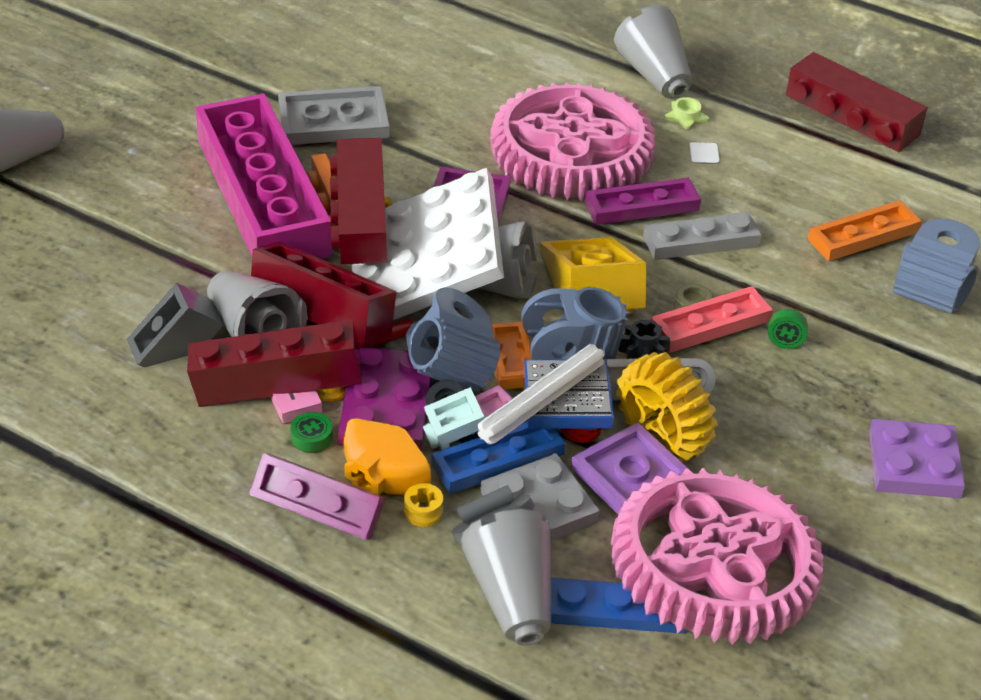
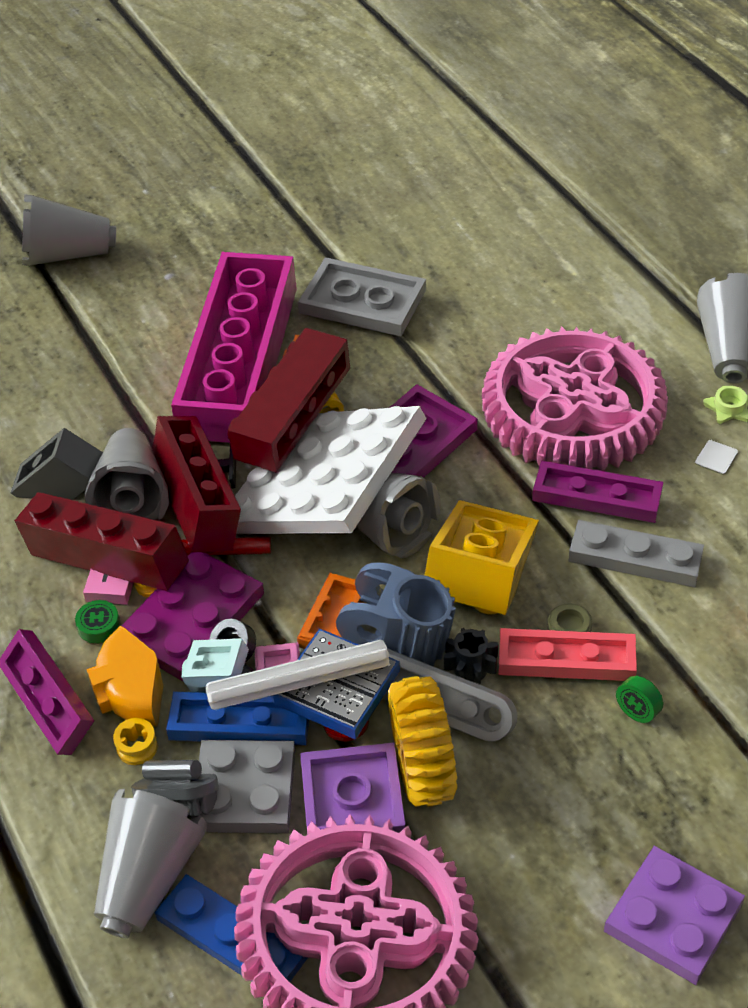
camera: 35 degrees right, 5 degrees up
sand blue piece [406,287,500,392] -> none

